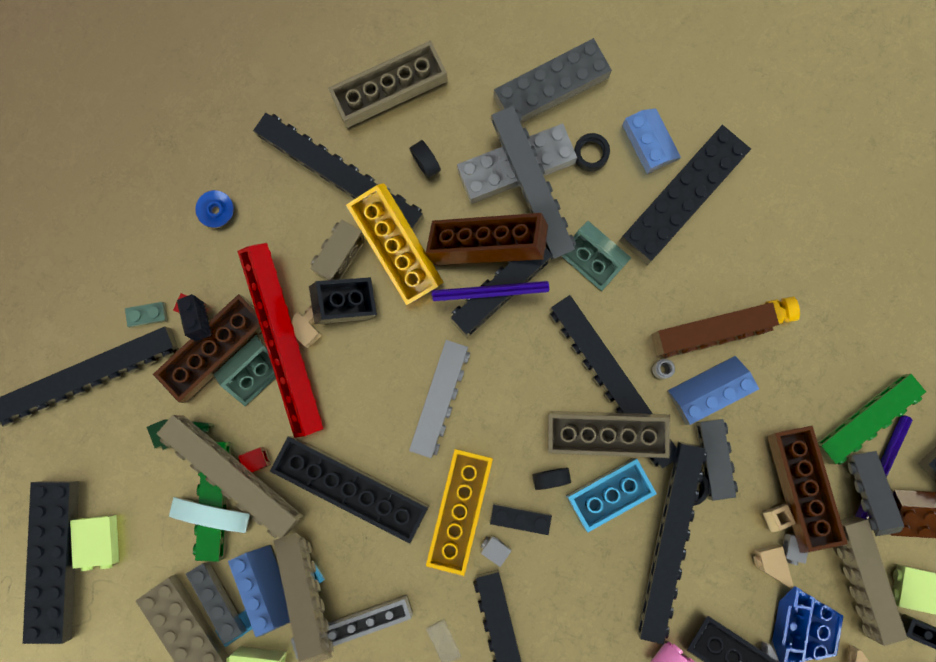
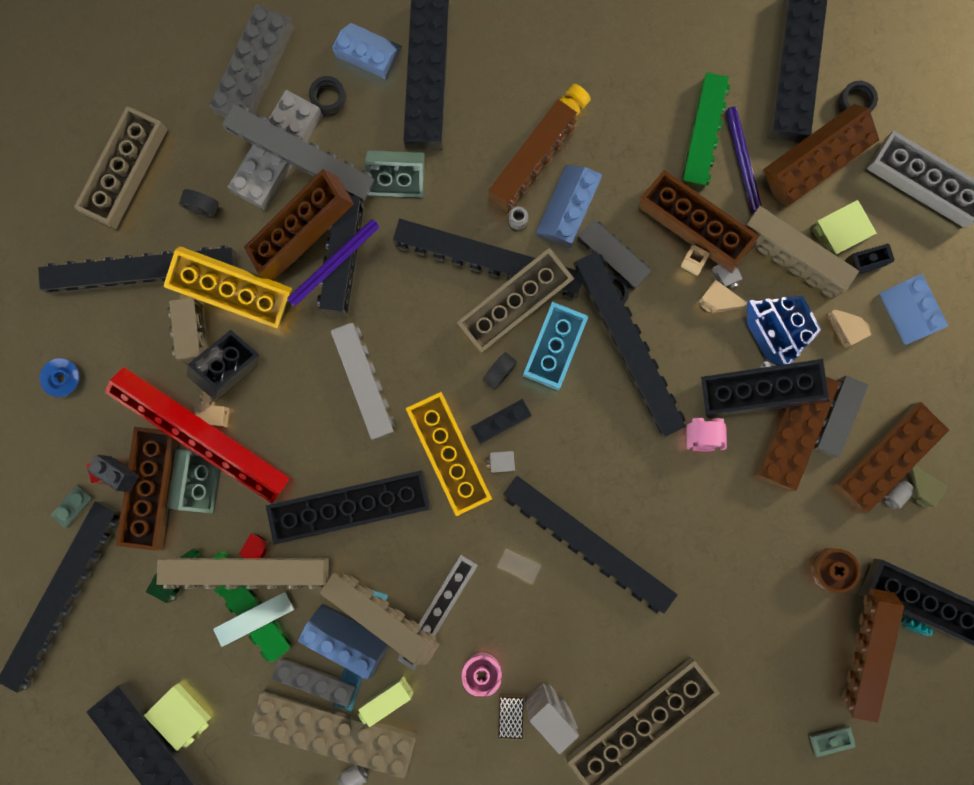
camera: 45 degrees left, 0 degrees up
dark grey brick [848,451,904,536] -> none

